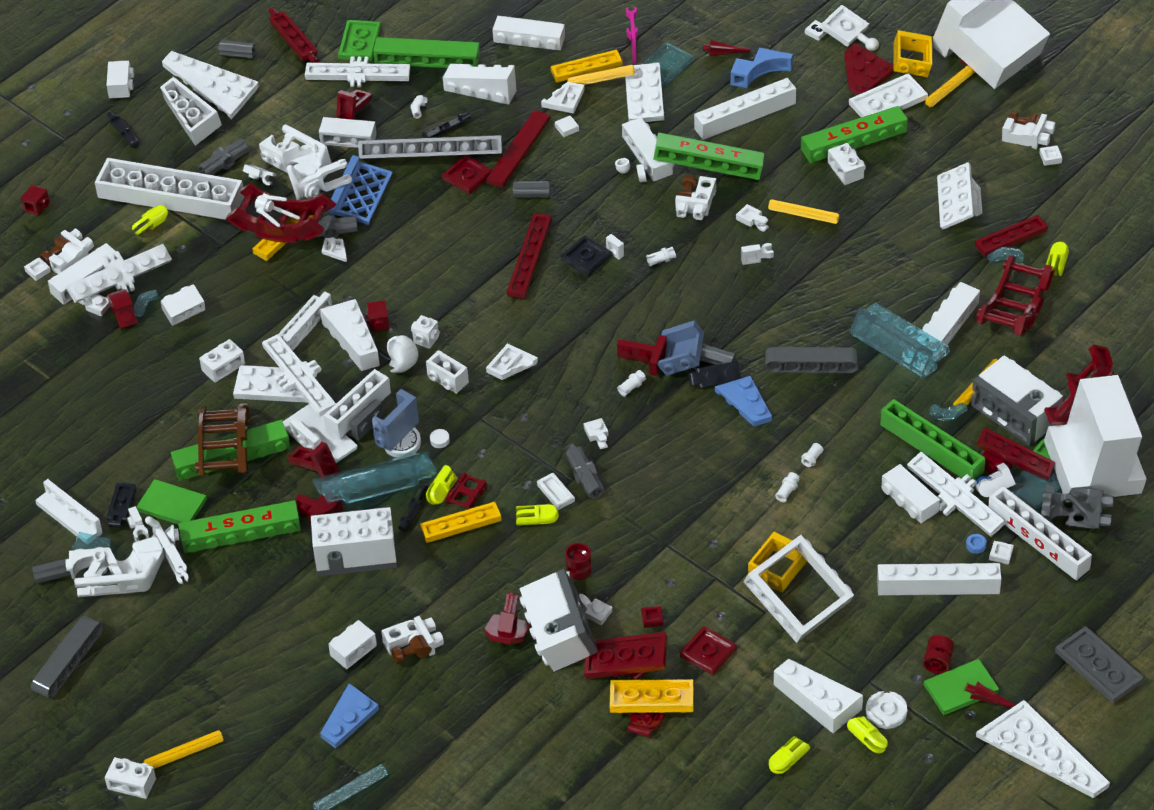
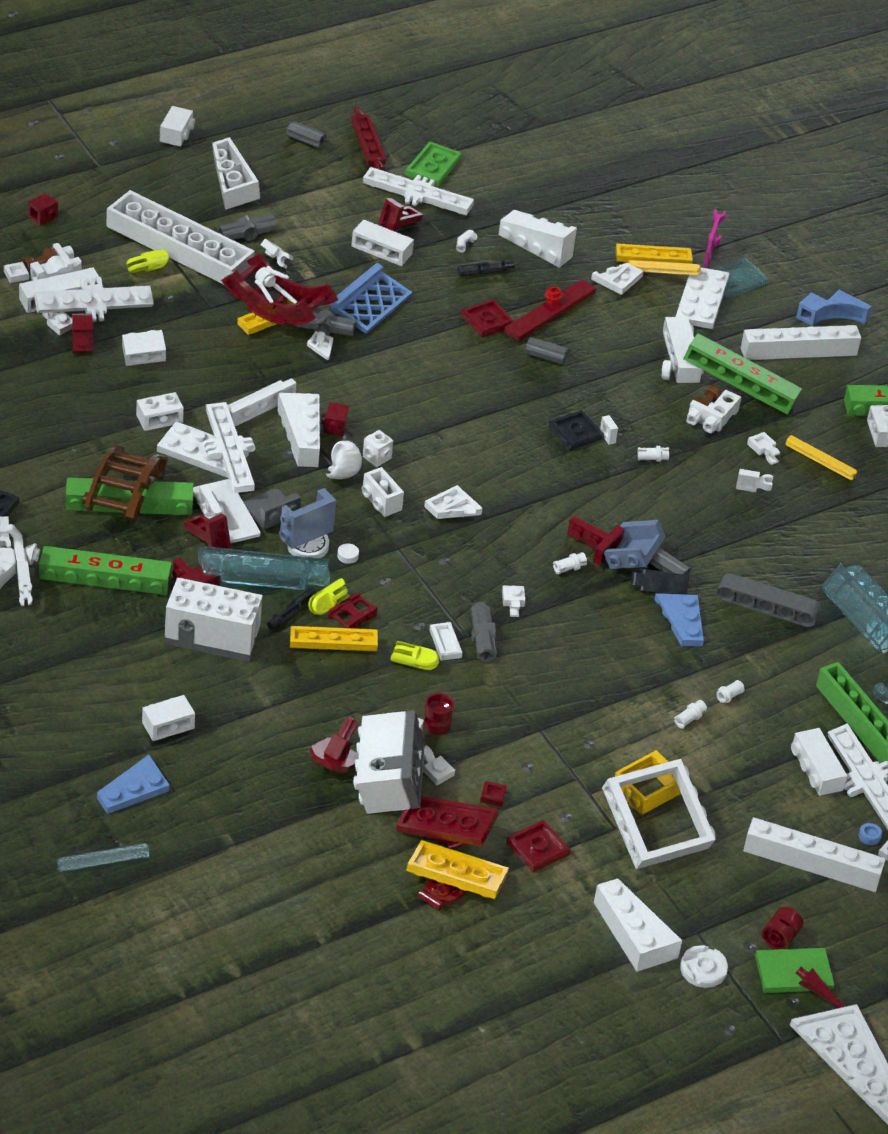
camera: 10 degrees right, 5 degrees down
black piece [107,111,140,148] -> none
clear light blue arm [133,290,159,317] -> none
bright green tile [136,479,207,524] -> none
white wing [162,51,259,120] -> none
white piece [259,124,352,200] -> none
white brick [323,369,391,439] -> none
light grey brick [358,135,503,159] -> none
bright green brick [373,37,480,68] -> none
white hips [382,616,444,664] -> none
white brick [493,16,565,51] -> none
dark red plate [507,213,552,299] -> none
white tile [555,116,579,137] -> none
white hinge [615,158,630,174] -> none
dark red piece [703,40,751,56] -> none
neon yellow arm [769,736,810,774] -> none
neon yellow arm [847,716,888,754] -> none
none -> red plate [545,287,564,304]

